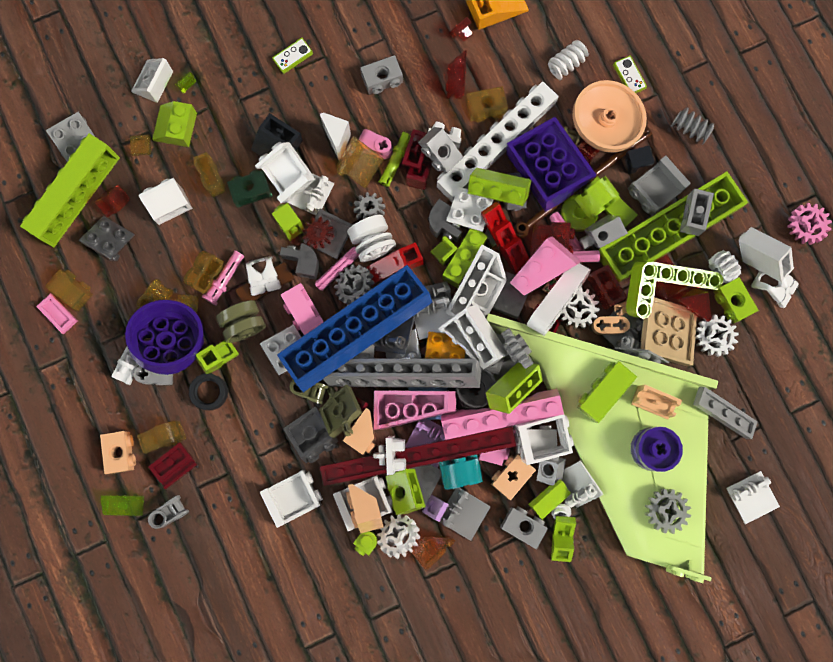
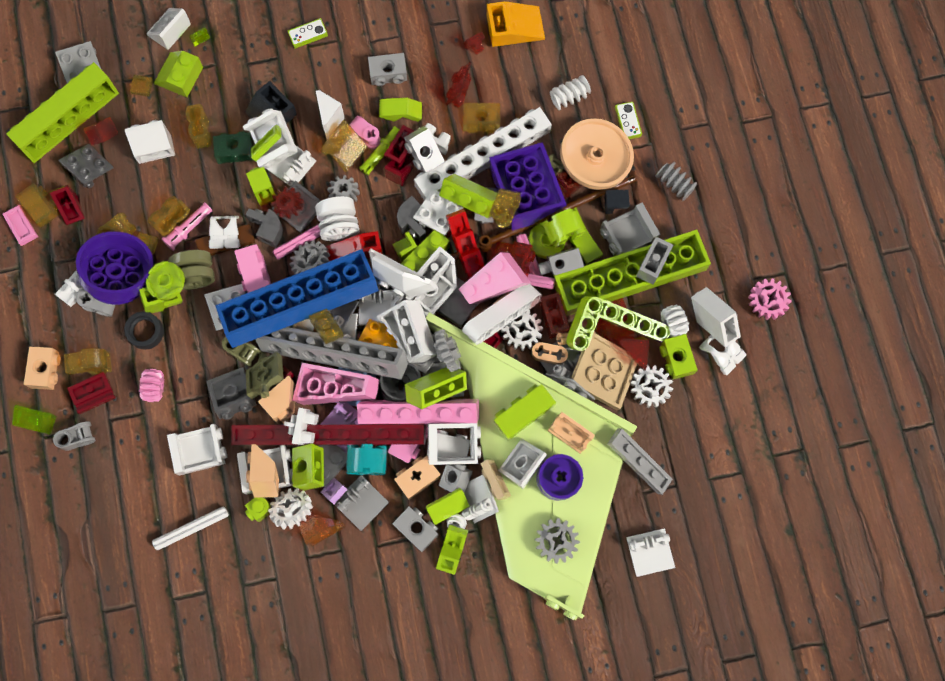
camera: 10 degrees right, 5 degrees down
none -> dark red slope [49,185,85,225]
none -> bright pink gear [139,369,165,402]
none -> lime tile [146,261,185,300]
none -> white axle [152,507,228,550]
none -> lime tile [251,124,281,161]
none -> clear yellow plate [309,309,344,344]
none -> white wedge [369,248,438,298]
none -> lime slope [379,98,422,122]
none -> tan plate [480,460,511,500]
none -> clear yellow piece [490,189,521,228]
none -> white slope [498,438,547,489]

